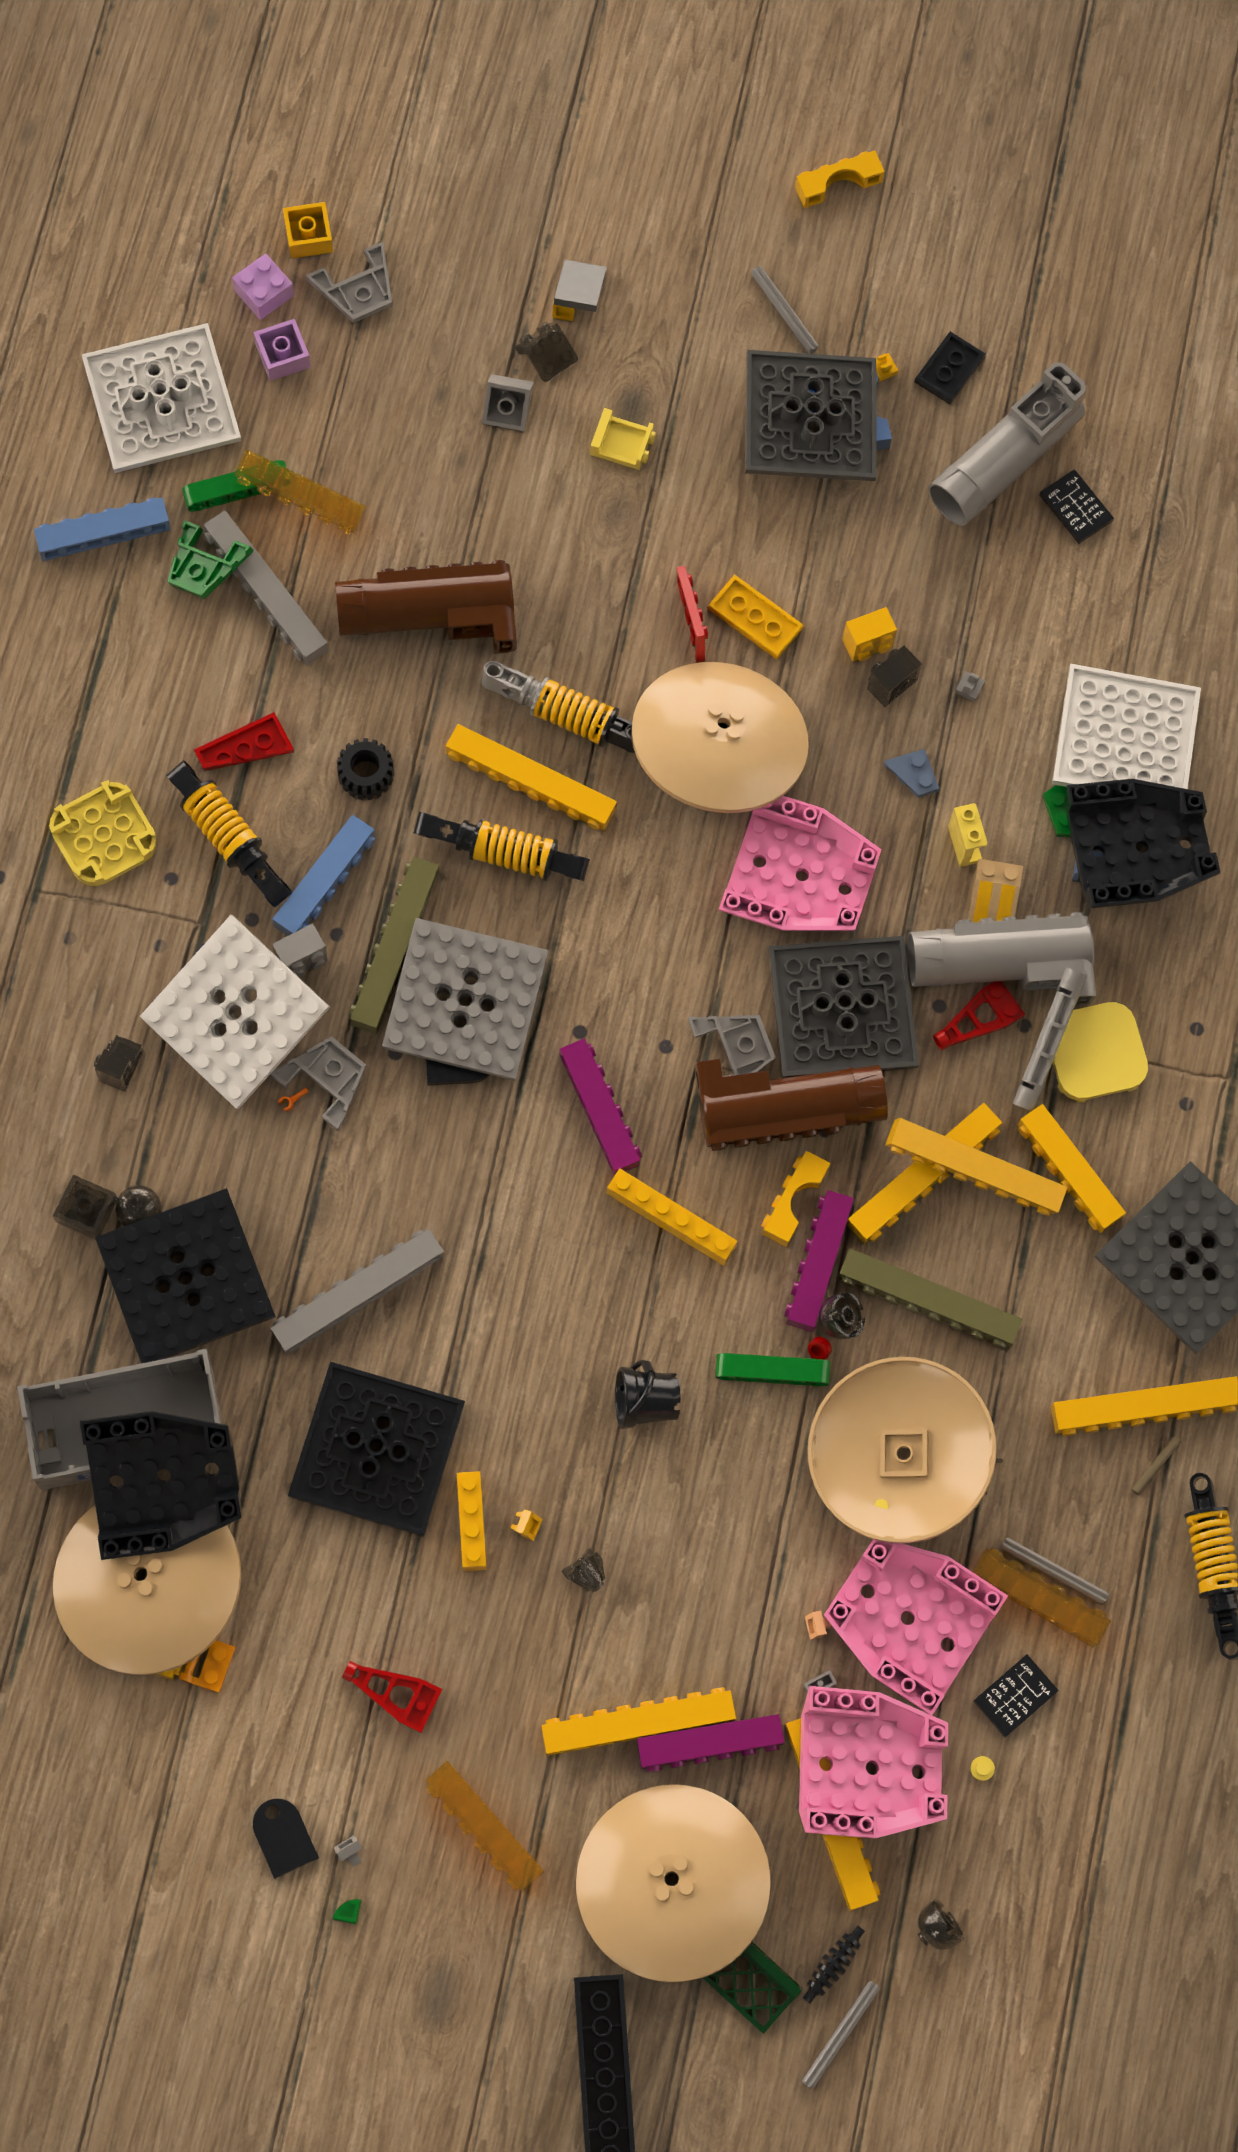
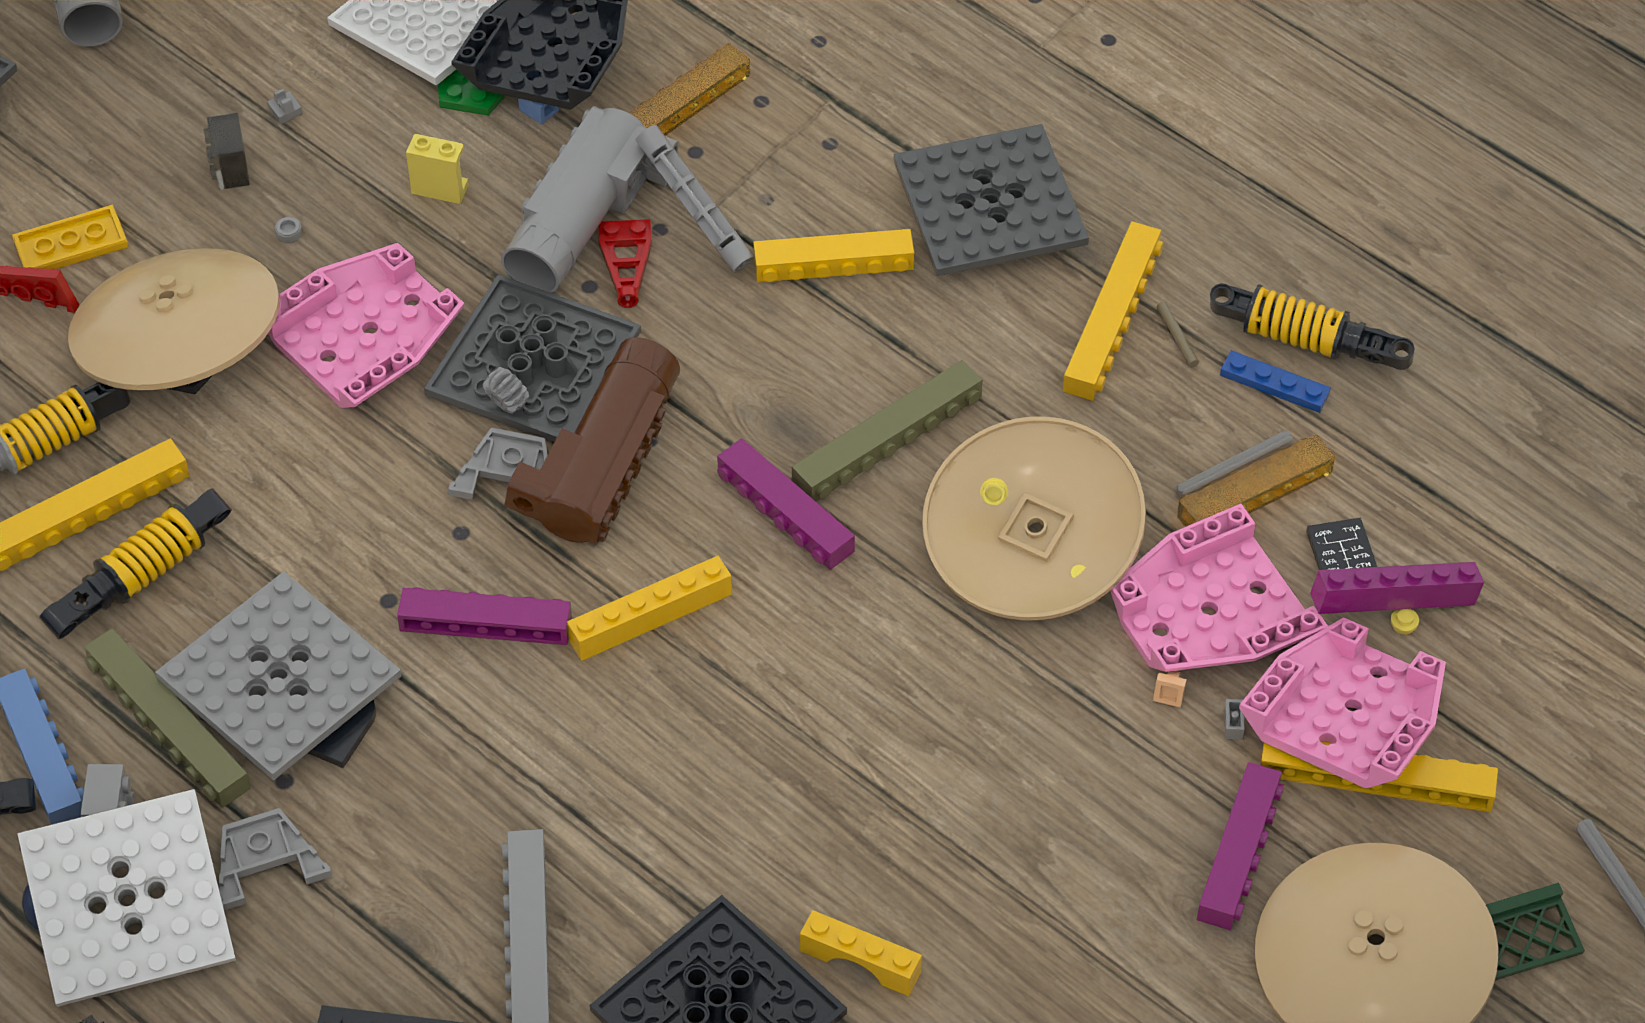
camera: 55 degrees left, 20 degrees down
orange hand [278,1087,309,1112] -> none
yellow tile [511,1509,543,1541] -> none
yellow brick [541,1687,736,1756] -> none
clear smoke brick [561,1548,605,1592] -> none
black piece [615,1360,681,1429] -> none
green beam [715,1353,831,1386] -> none
yellow arch [761,1151,831,1247] -> none
black piece [803,1925,865,2004] -> none
red tile [808,1337,832,1360] -> none
clear smoke cylinder [819,1292,865,1340] -> none
yellow brick [842,607,897,662] -> none
yellow brick [846,1103,1002,1244] -> none
sand blue wing [884,749,940,798] -> none
yellow brick [885,1118,1068,1216] -> none
clear smoke cylinder [918,1899,964,1950] -> none
tan slope [968,859,1023,923] -> none
light yellow tile [1053,1002,1148,1103] -> none
none -> light grey tile [275,217,302,243]
none -> light grey gear [483,367,529,414]
none -> clear yellow brick [629,43,750,136]
none -> light yellow plate [980,478,1008,505]
none -> blue plate [1220,350,1331,413]
none -> magenta brick [1310,562,1484,614]

